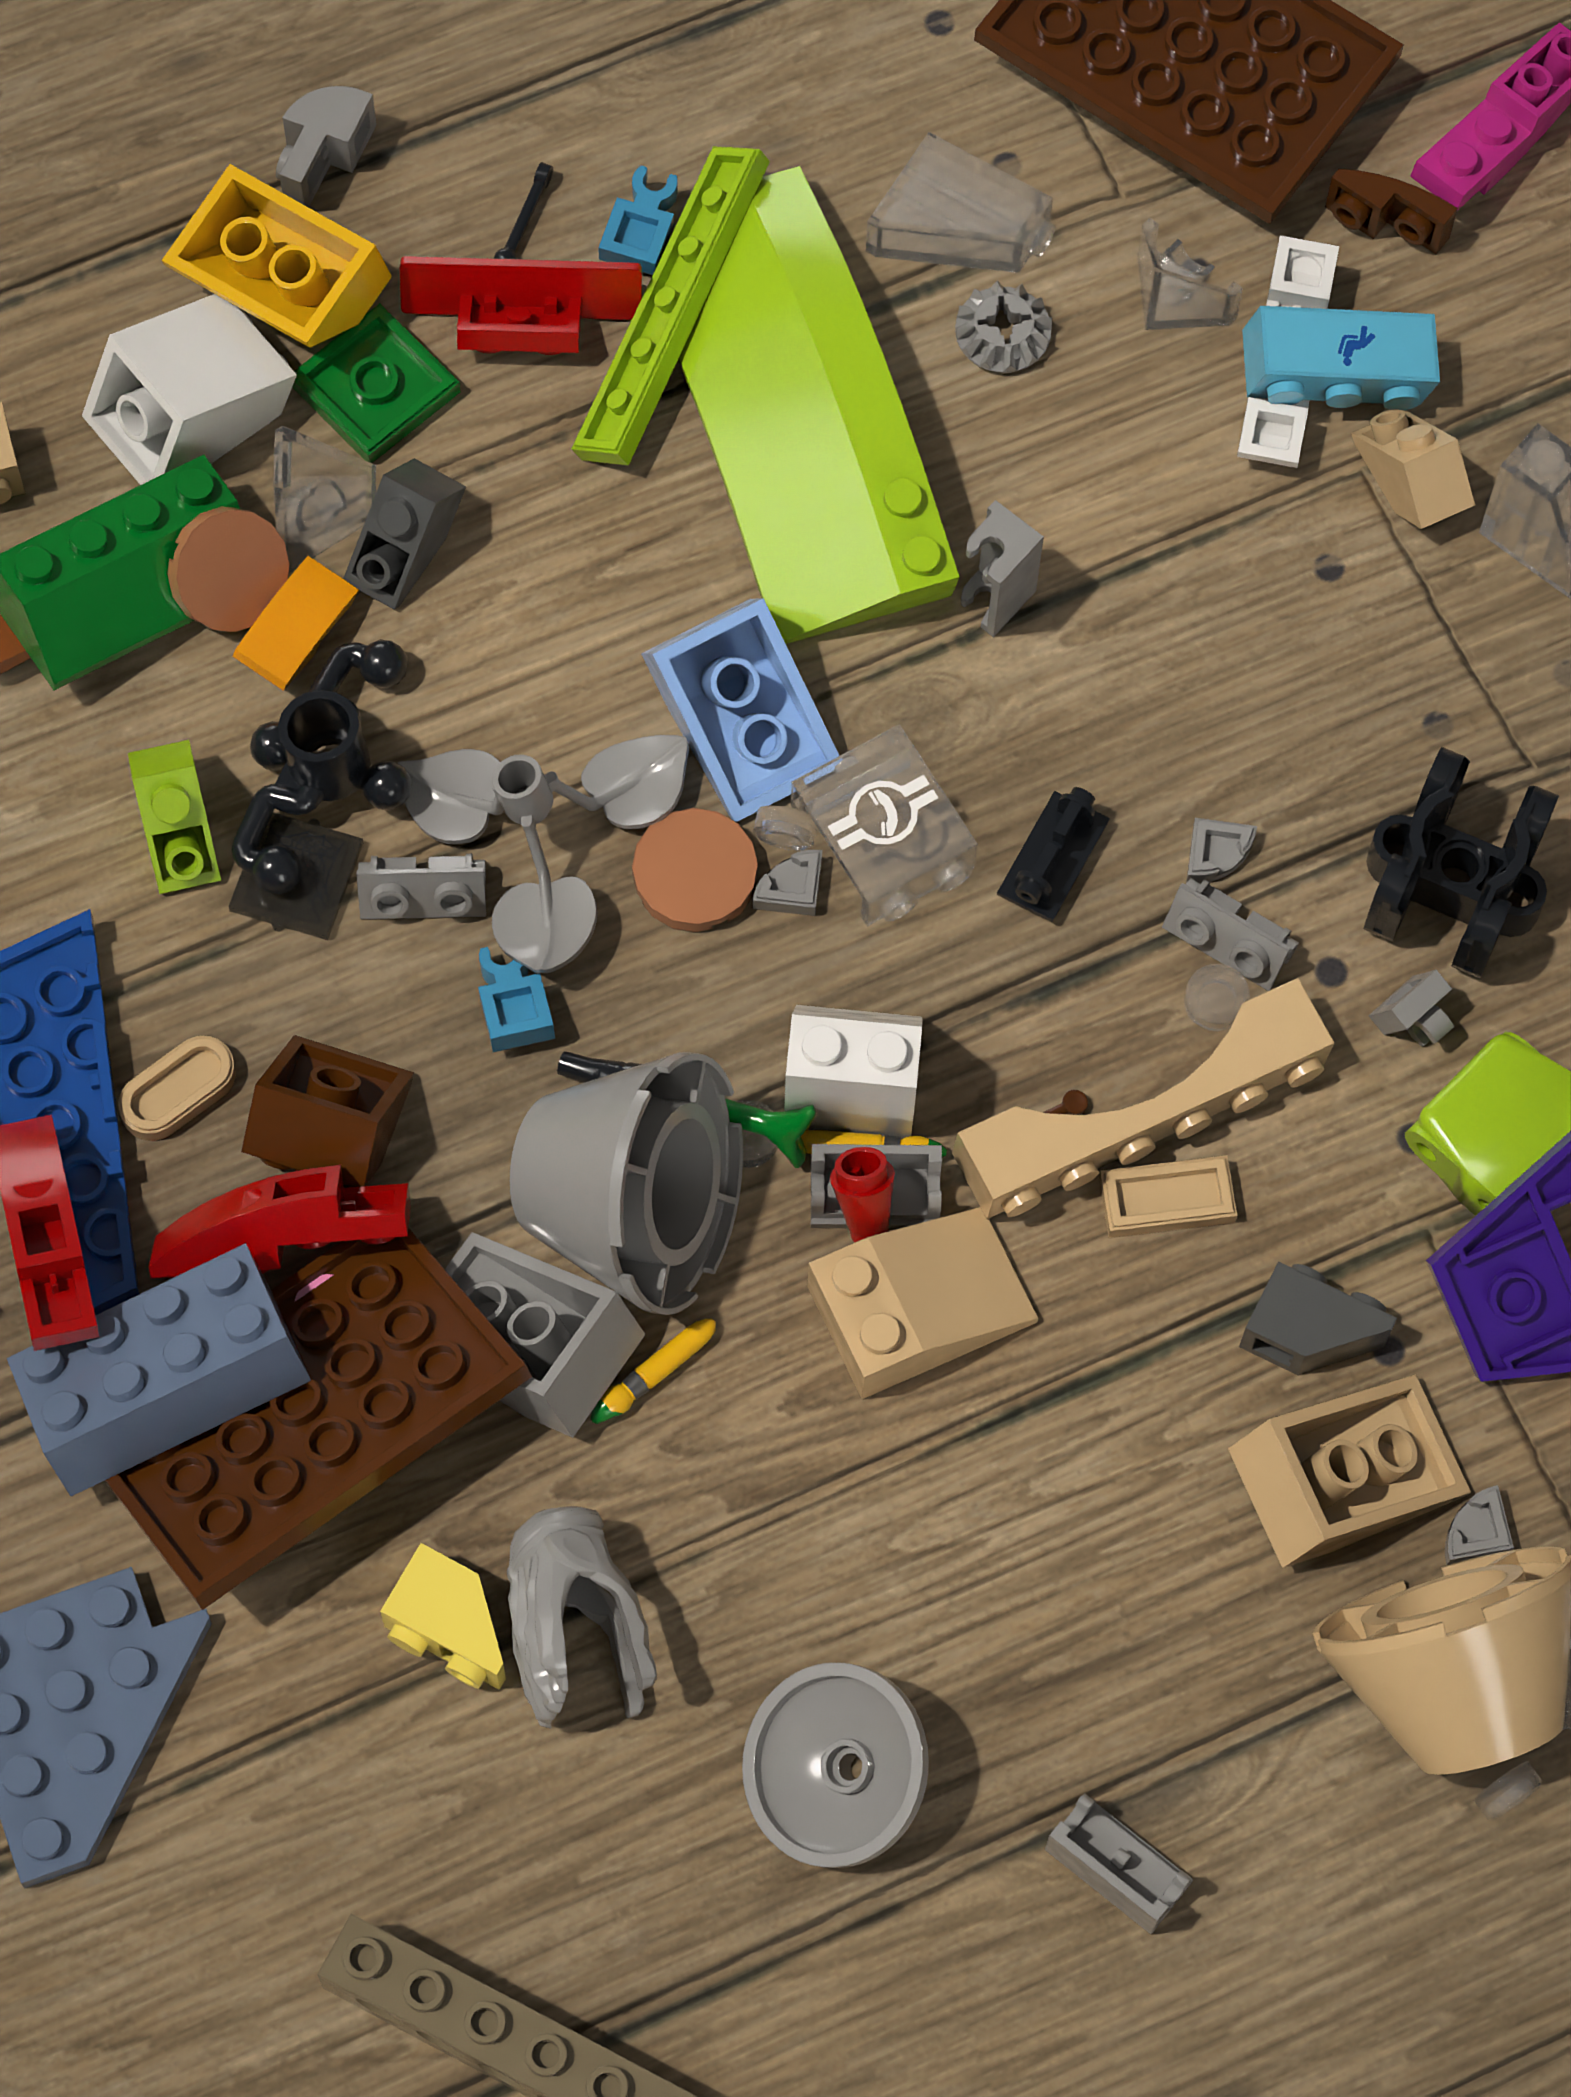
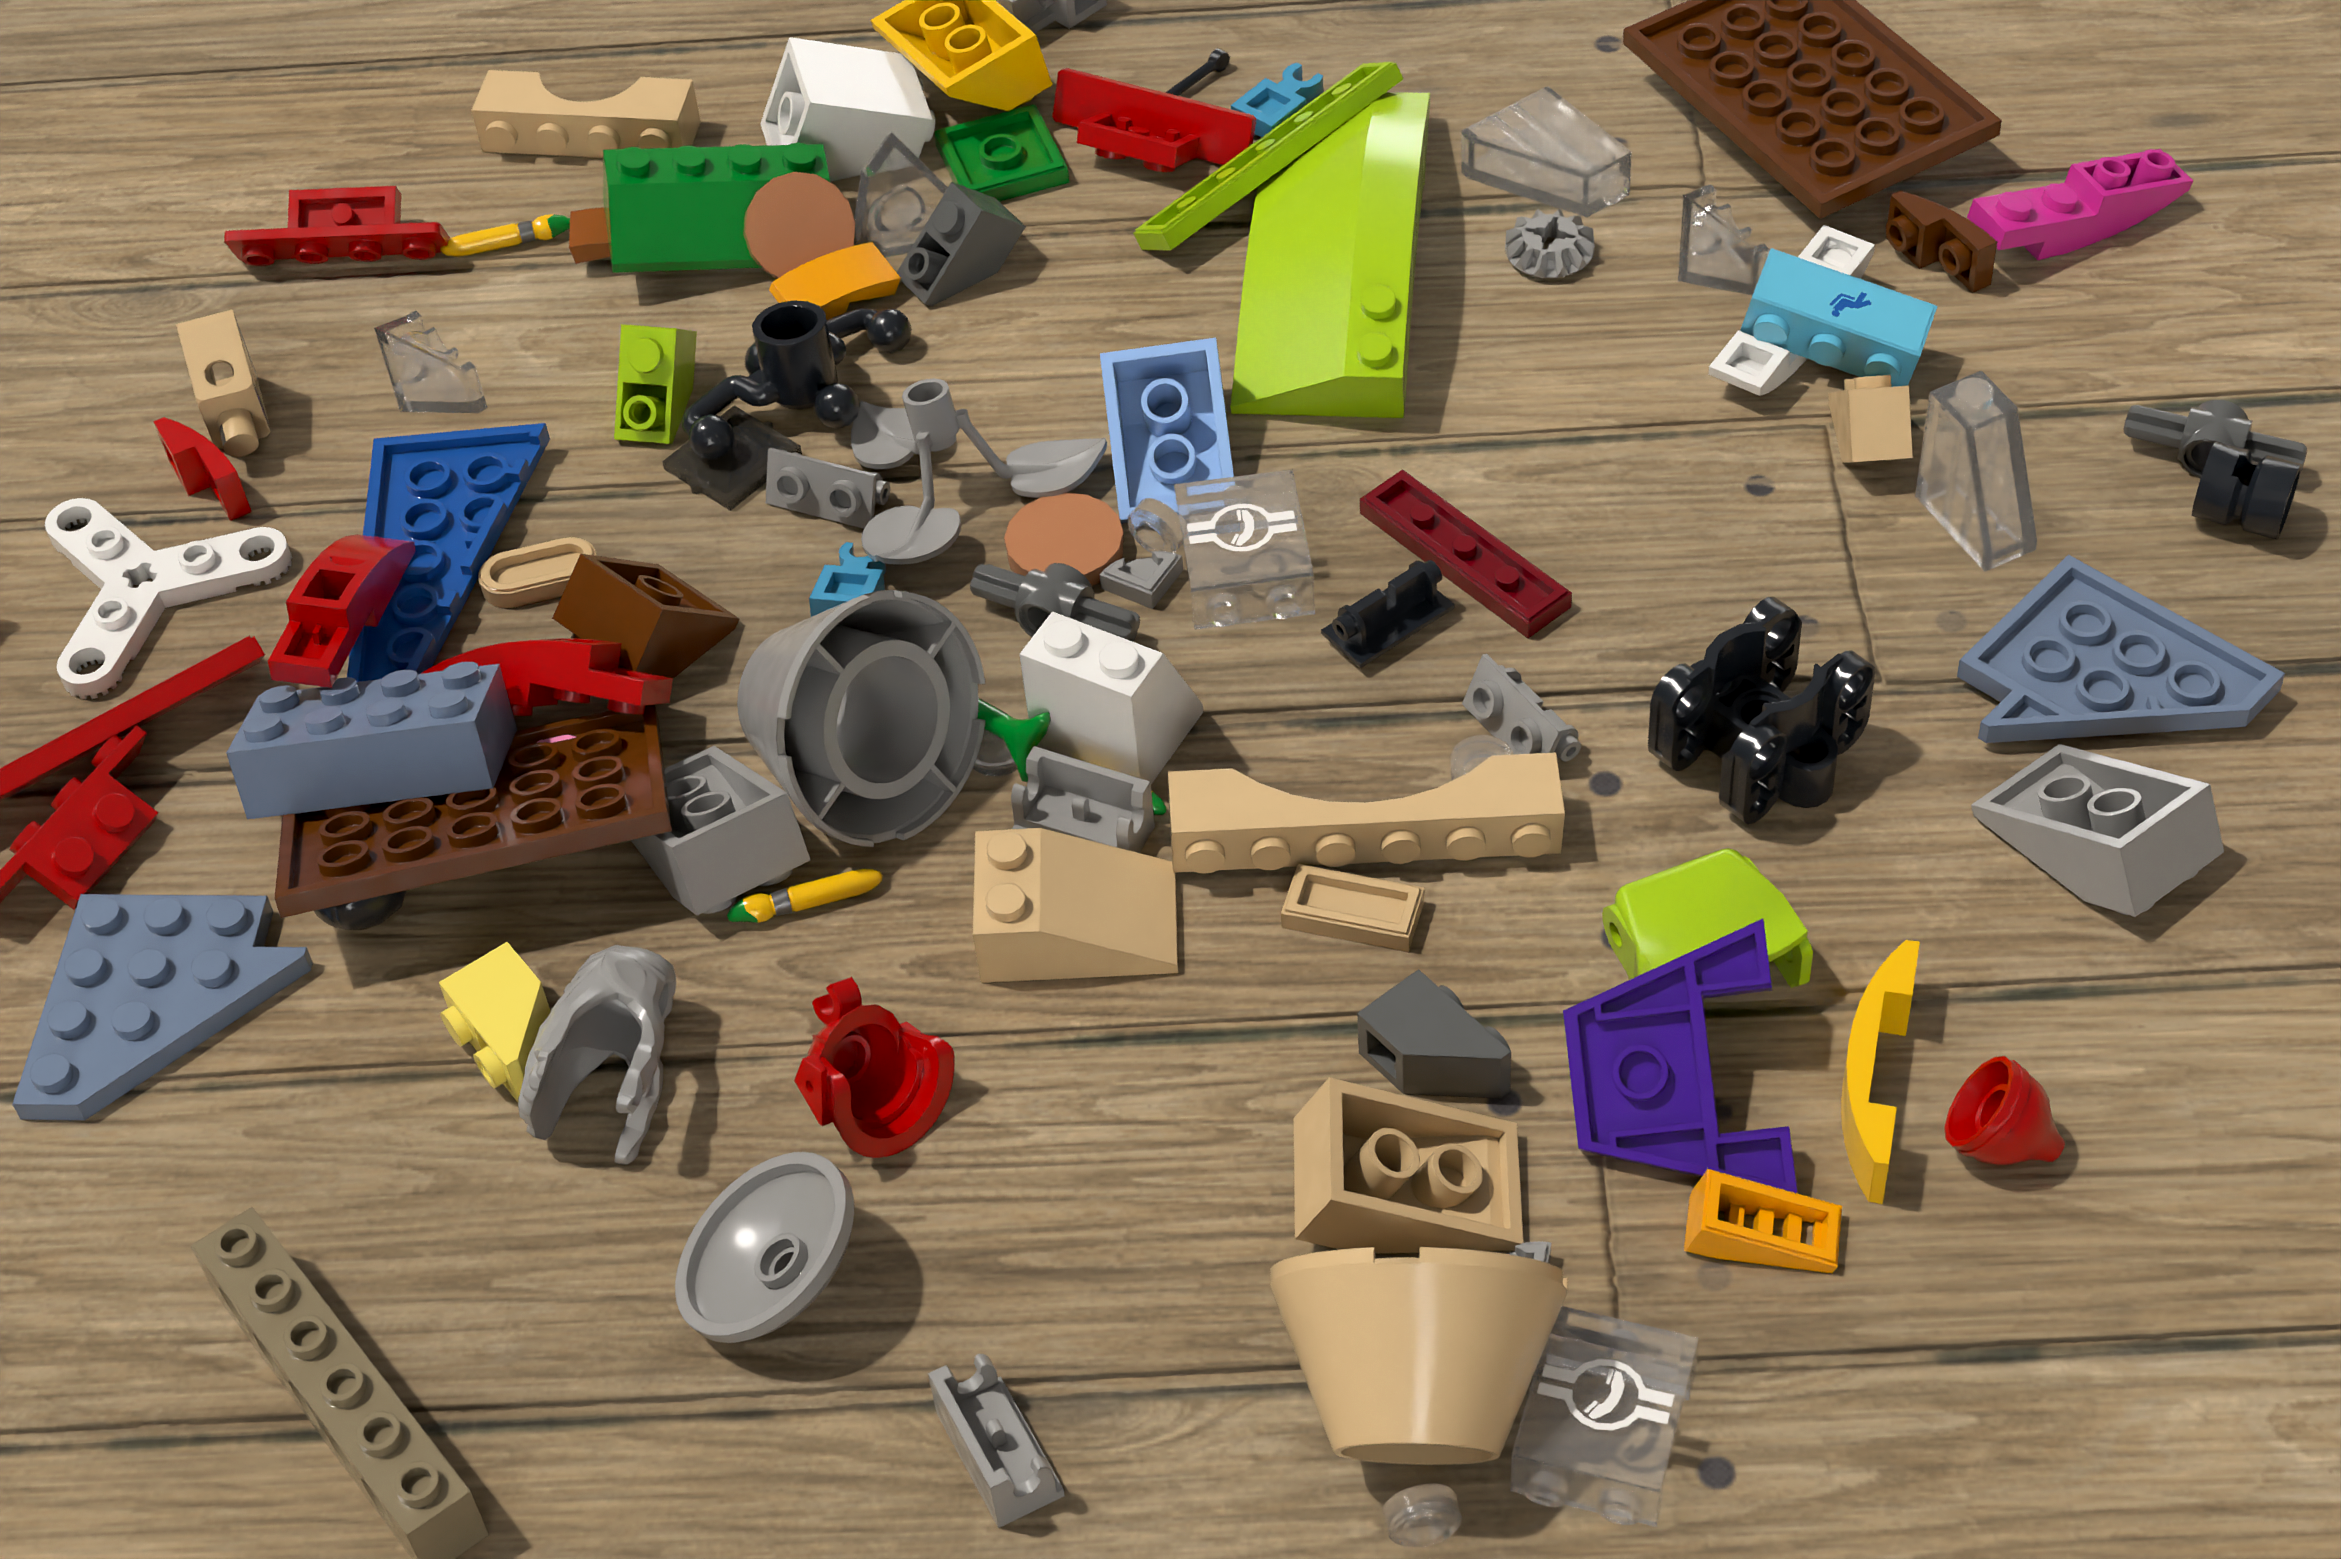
camera: 30 degrees right, 20 degrees down
red cone [830,1147,895,1242] -> none
light grey hinge [961,500,1044,637] -> none
light grey tile [1186,818,1257,884] -> none
light grey tile [1369,970,1454,1046] -> none
none -> red helmet [794,977,955,1158]
none -> dark grey axle [970,563,1140,642]
none -> dark red tile [1359,469,1572,639]

